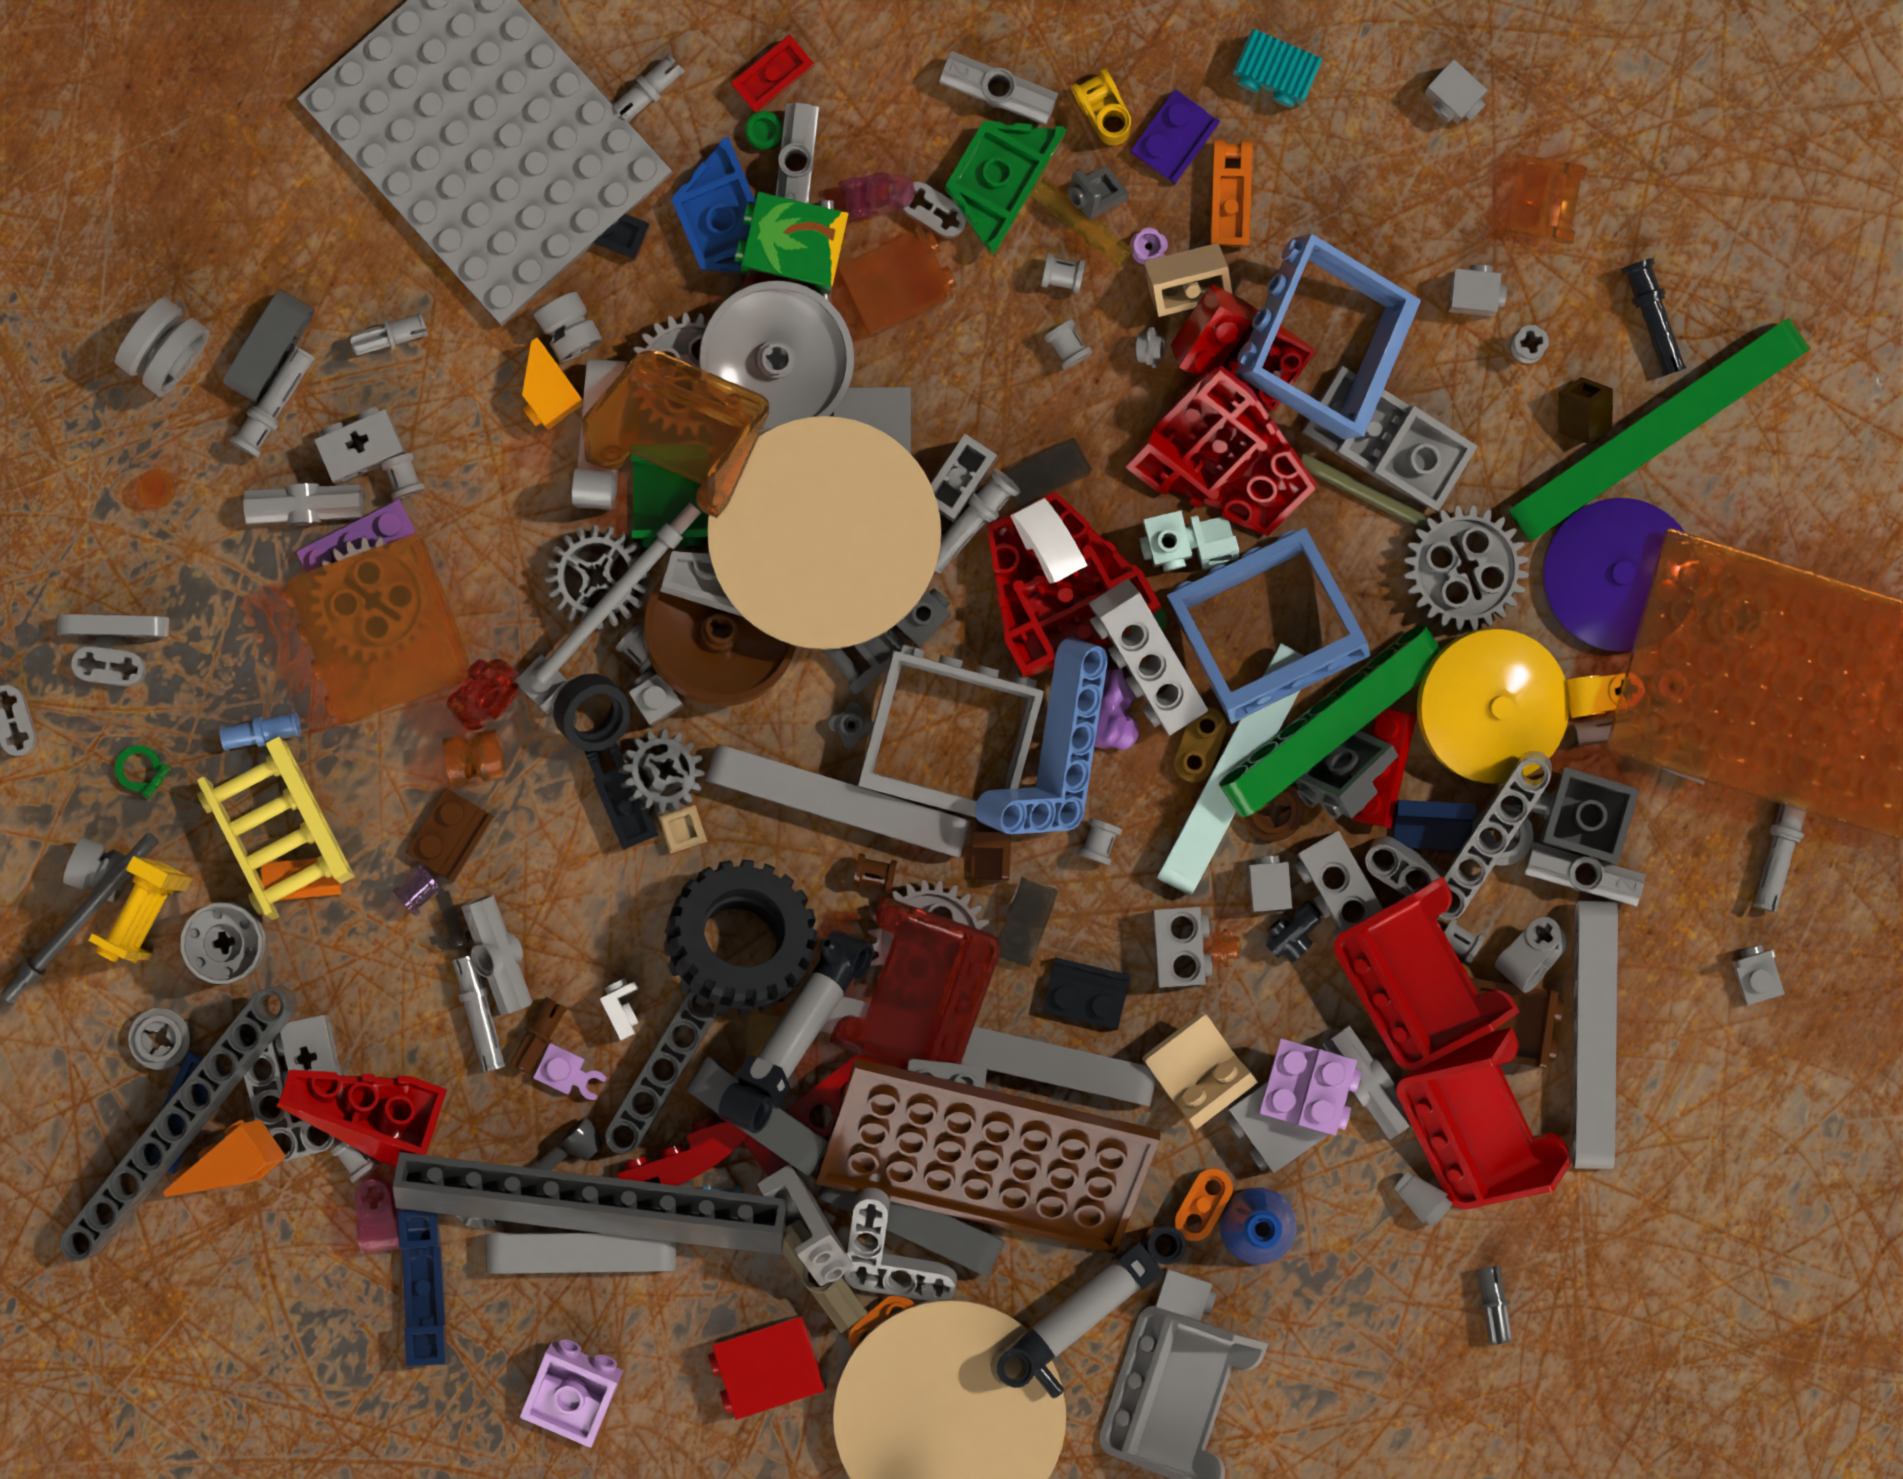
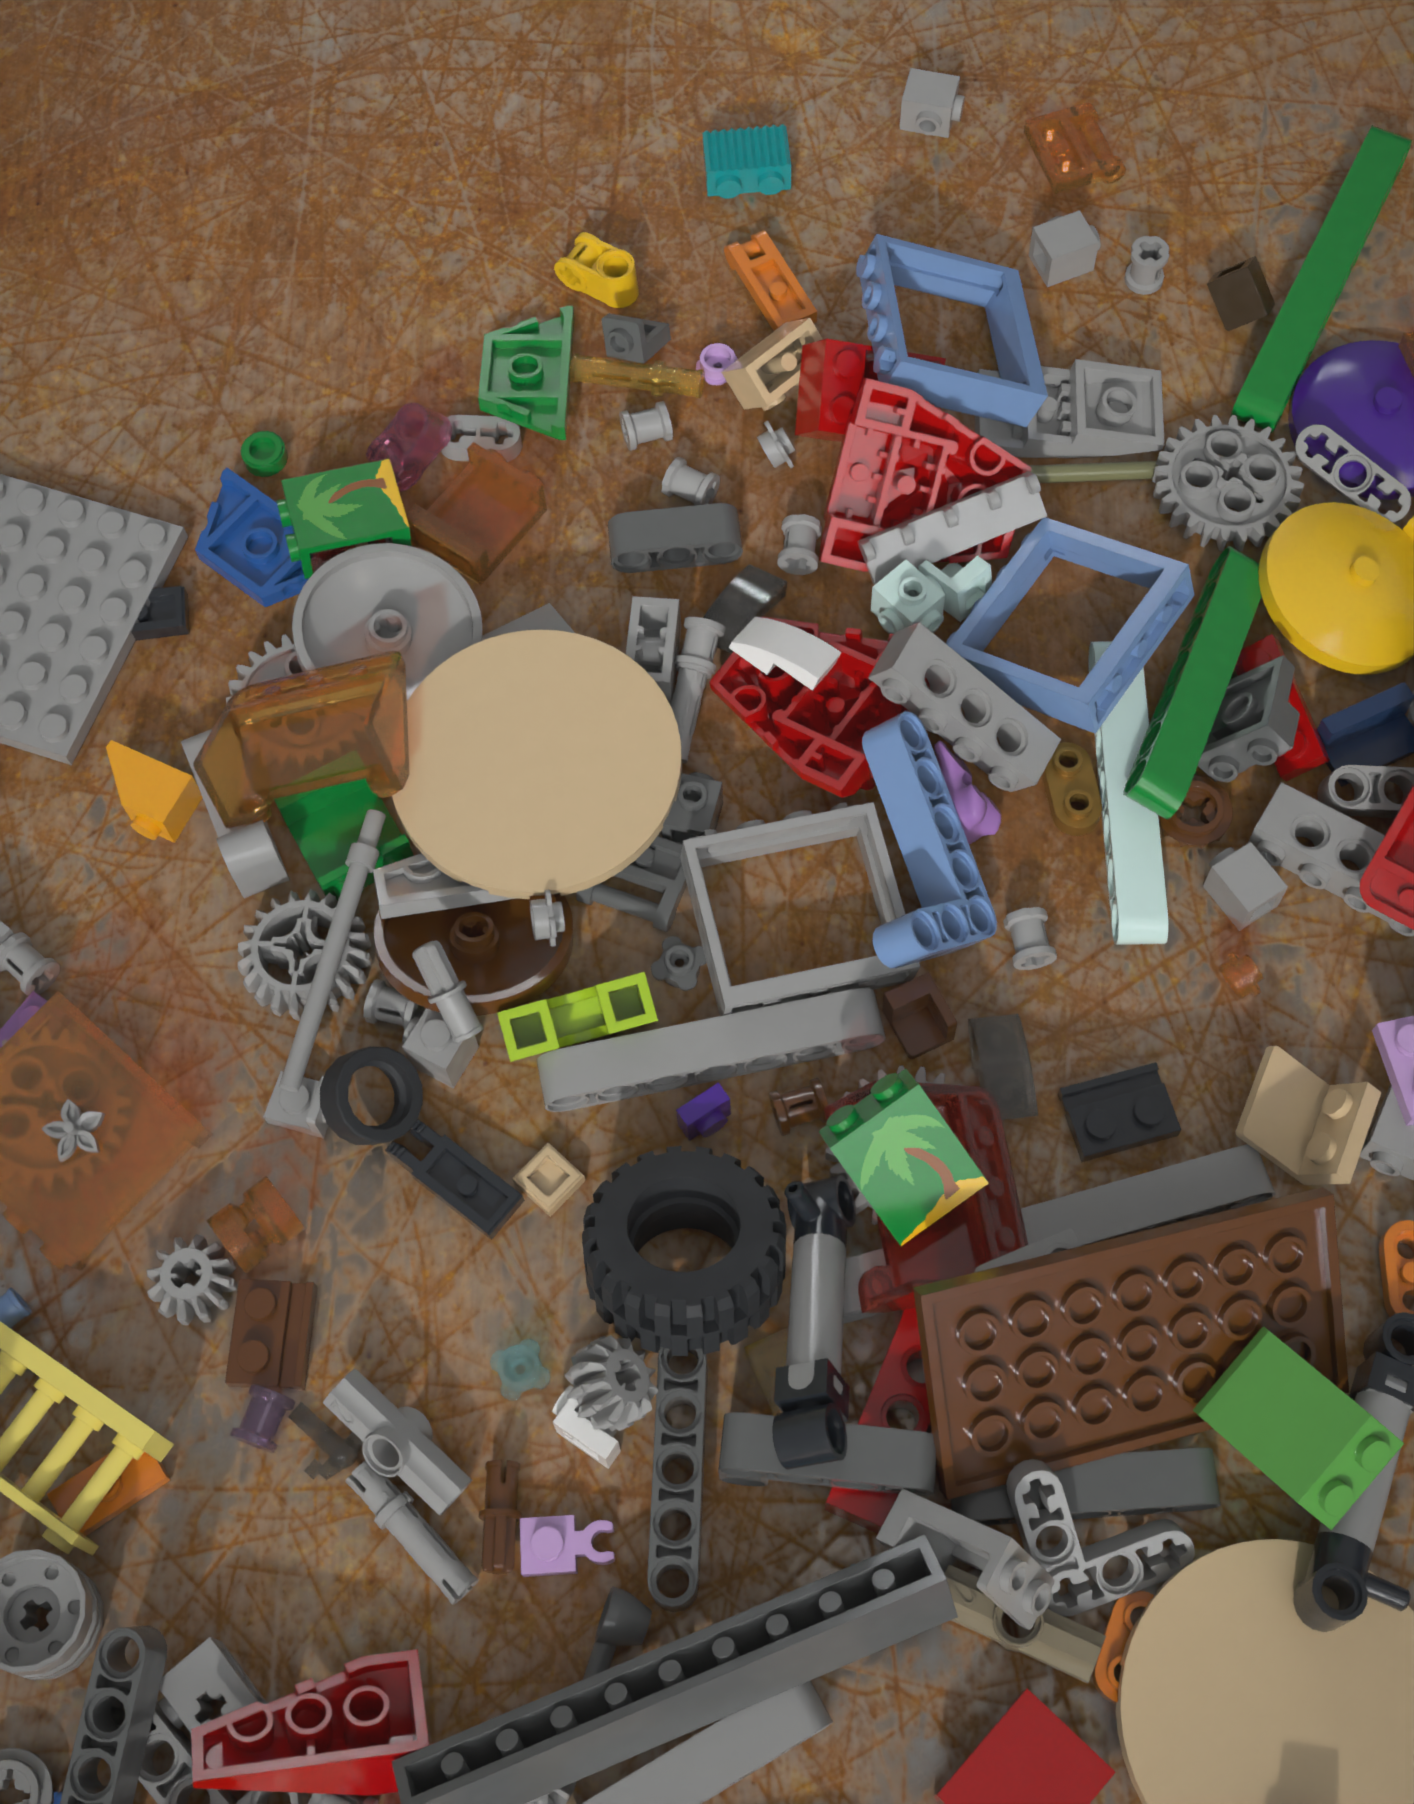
camera: 30 degrees left, 20 degrees down
clear red plate [446,658,519,731] -> none
light grey wheel [534,292,603,363] -> none
light grey pin [612,53,685,123] -> none
red slope [617,1117,750,1186] -> none
dark grey gear [618,729,704,815] -> none
red plate [731,34,815,113] -> none
light grey piece [775,103,819,203] -> none
light grey piece [939,51,1059,125] -> none
dark purple plate [1130,89,1220,185] -> none
light grey brick [1153,907,1212,988] -> none
black plate [1266,900,1322,963] -> none
black pin [1621,258,1687,376] -> none
none -> light grey plant [41,1099,105,1162]
none -> light grey gear [147,1234,238,1325]
none -> light grey axle [413,940,483,1043]
none -> clear light blue plate [490,1339,551,1401]
none -> lime arch [497,972,658,1062]
none -> light grey plate [530,890,565,946]
none -> light grey gear [564,1335,659,1431]
none -> dark grey beam [607,503,743,573]
none -> dark purple plate [676,1082,731,1141]
none -> light grey bush [777,514,822,575]
none -> panel [819,1068,989,1246]
none -> light grey hinge [857,471,1047,585]
none -> bright green slope [1193,1326,1404,1530]
none -> light grey beam [1295,425,1411,523]

